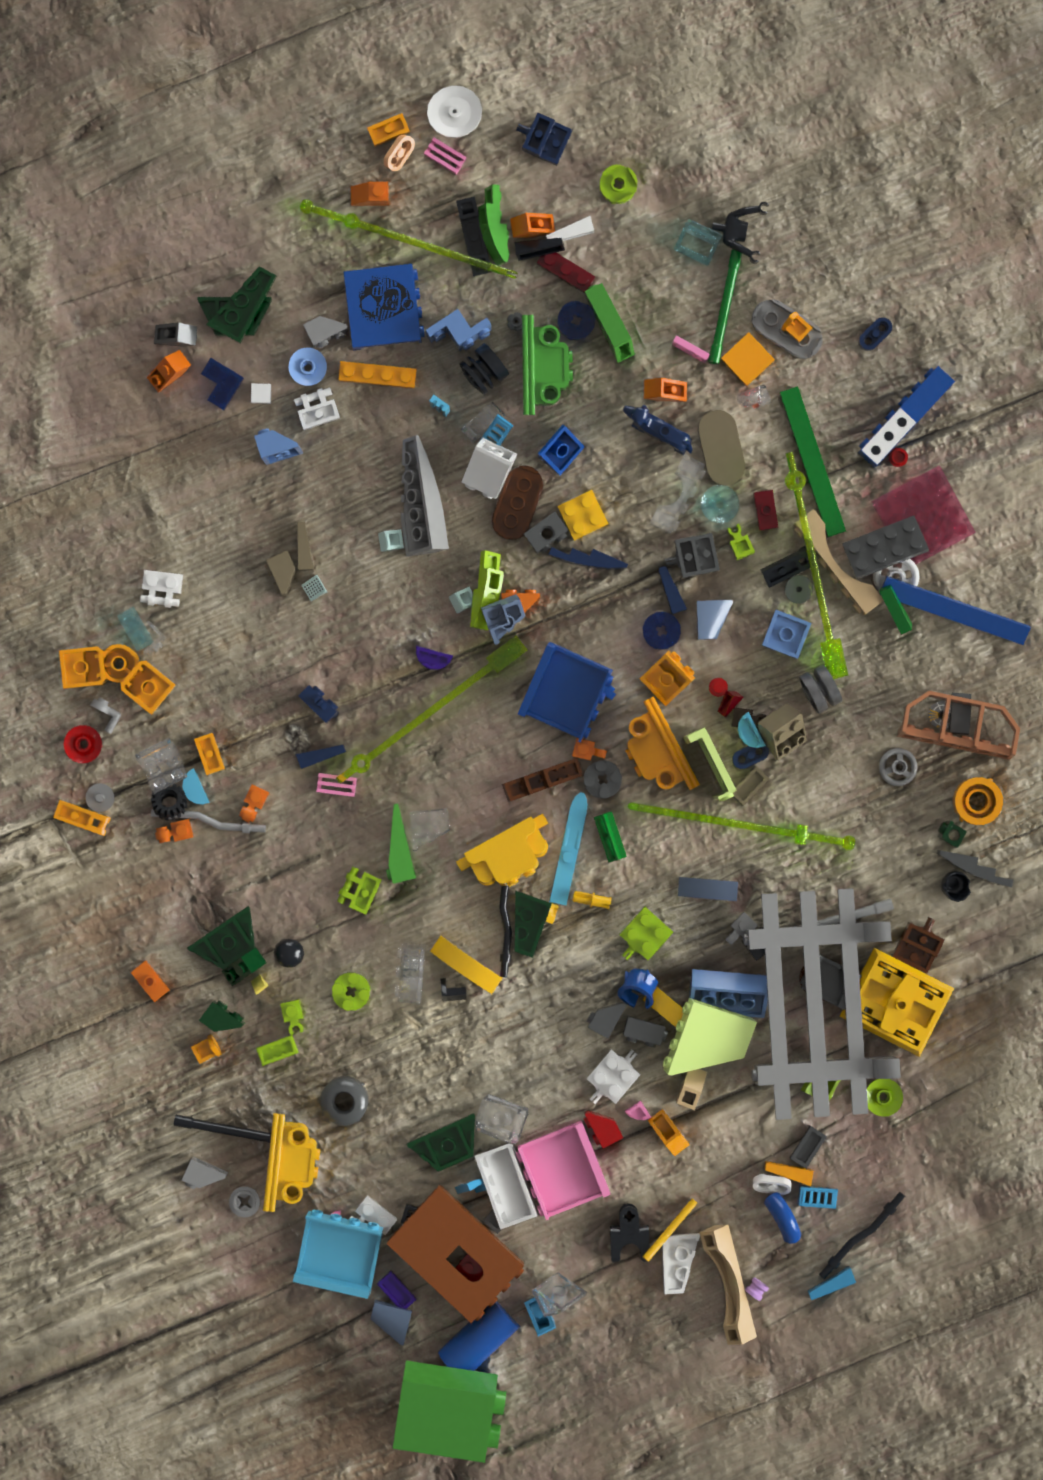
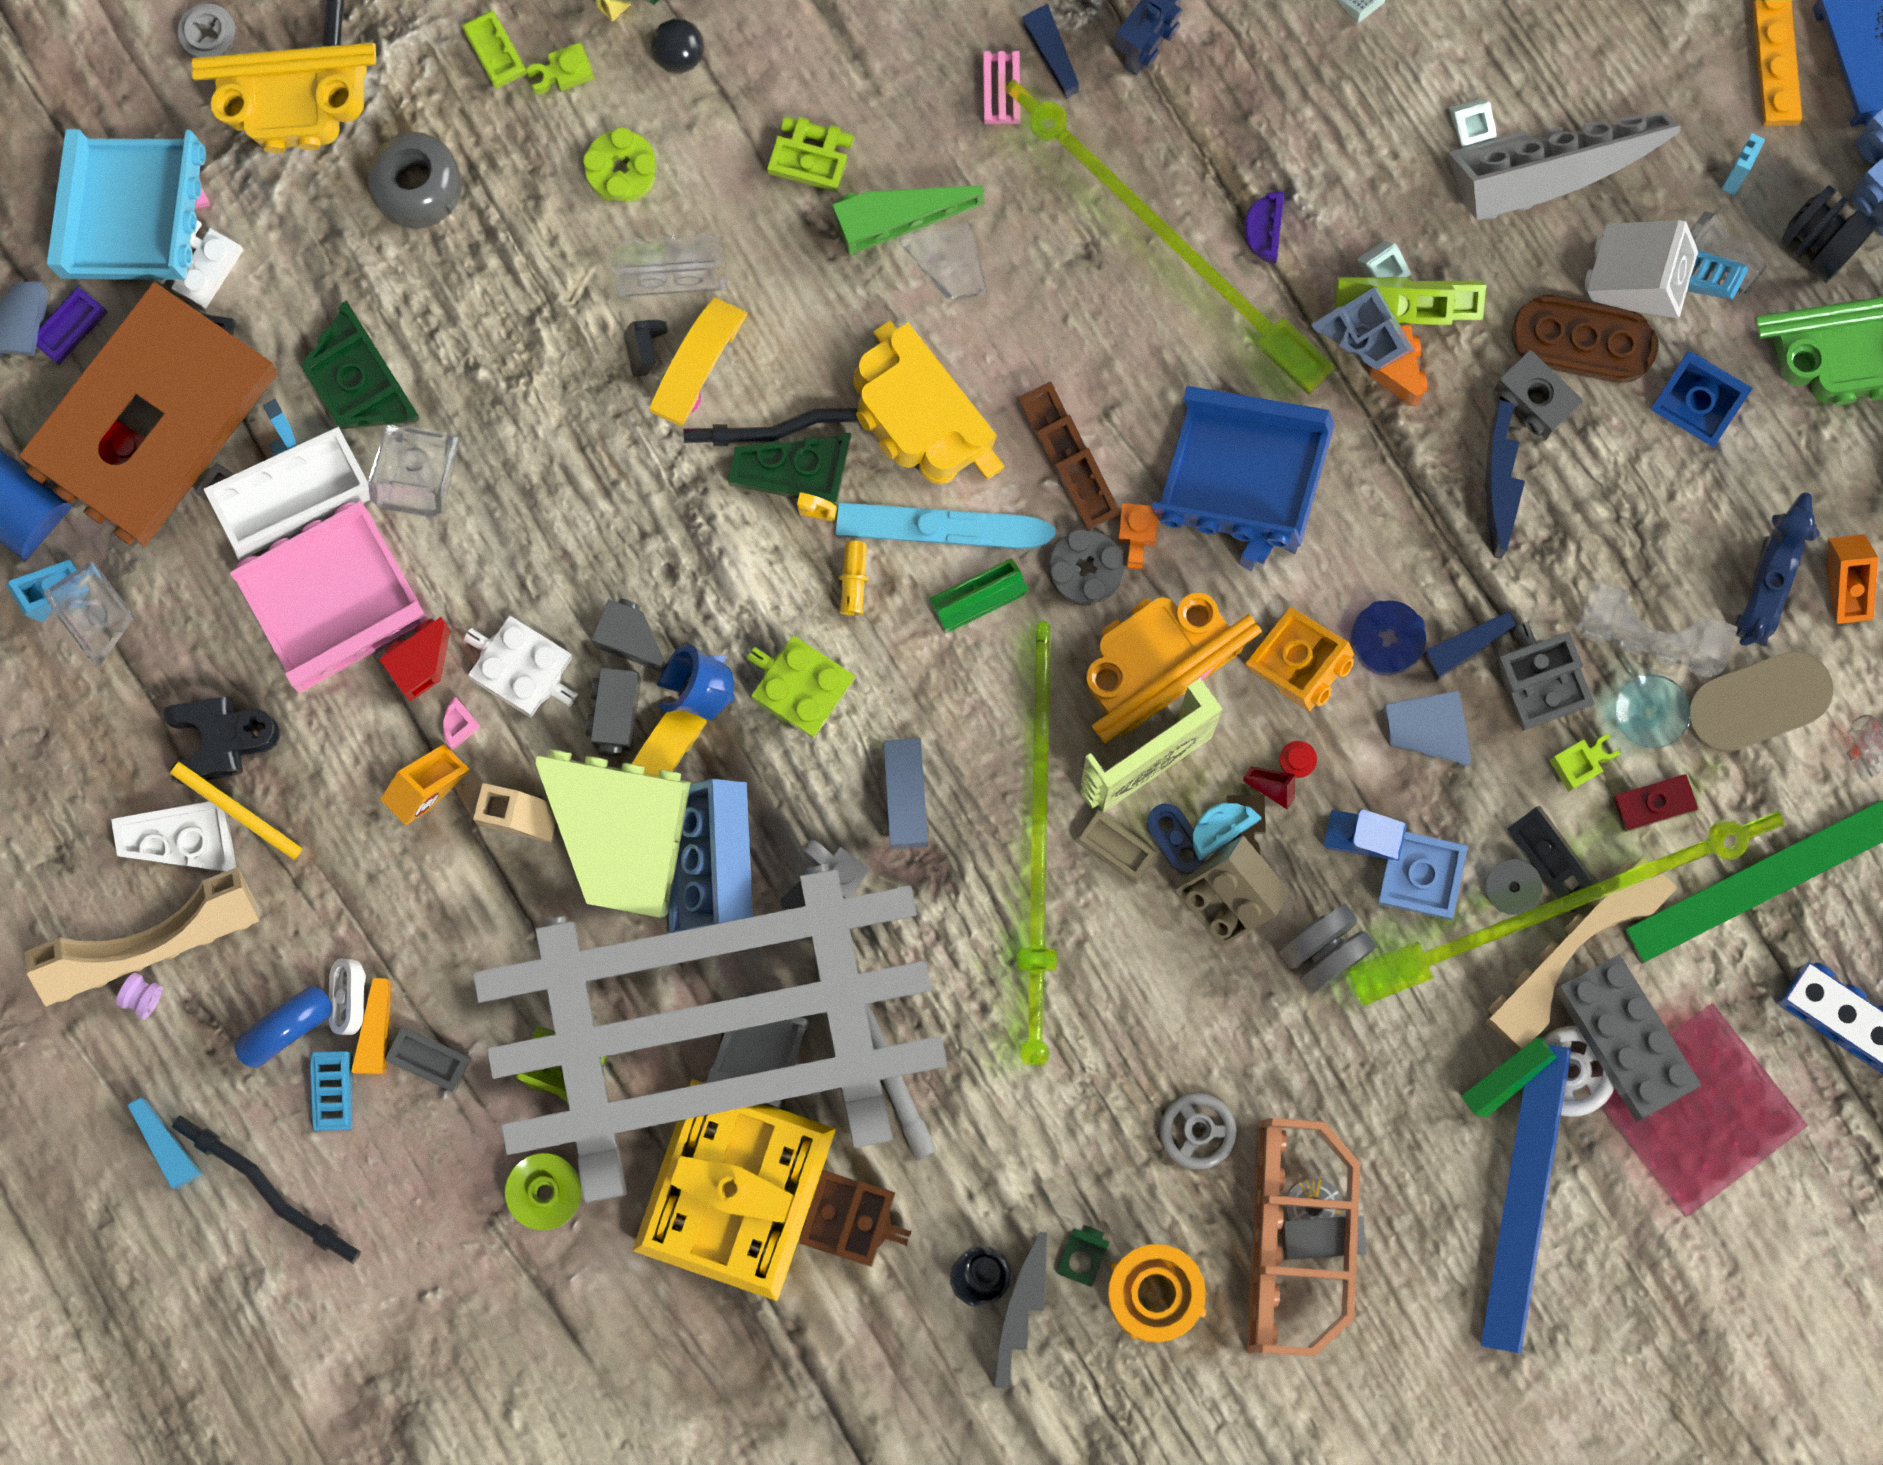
camera: 80 degrees right, 10 degrees down
yellow plate [557,490,608,541] -> none
red plate [889,448,908,467] -> none
none -> slope [1324,809,1407,861]

